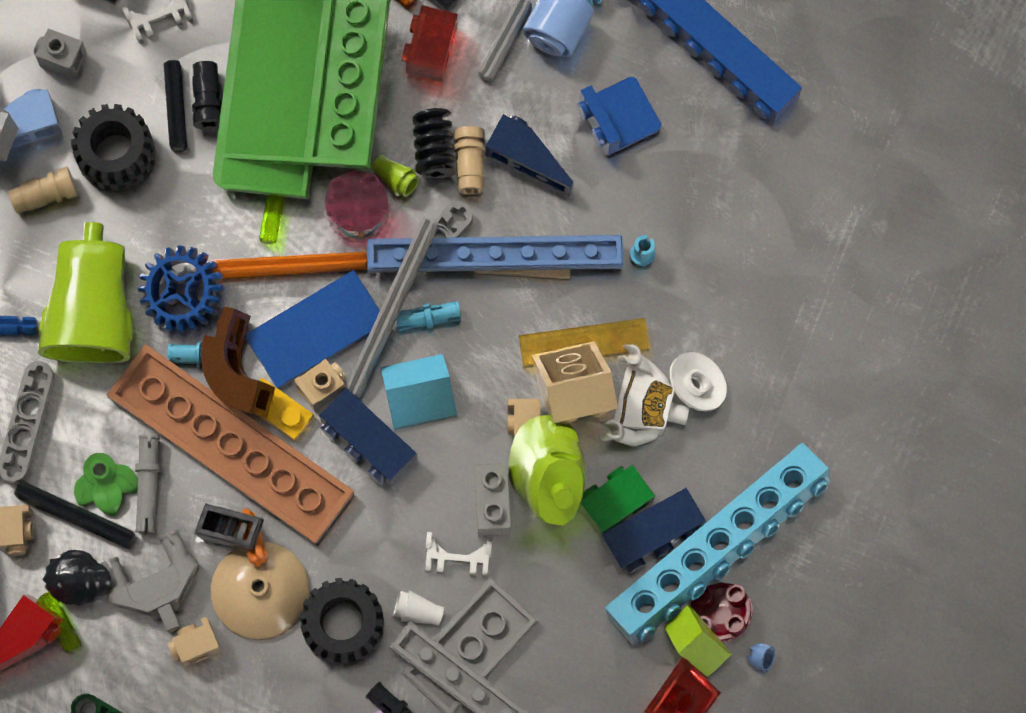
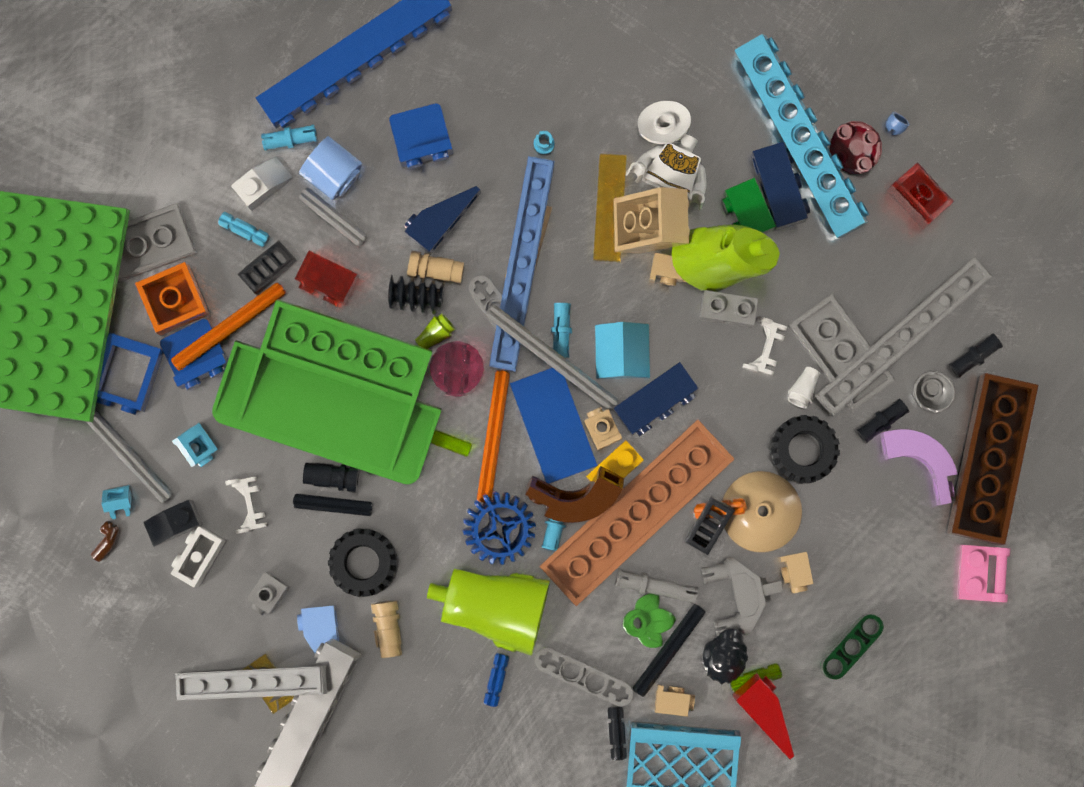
camera: 70 degrees left, 10 degrees up
lime slope [664,605,733,677] -> none

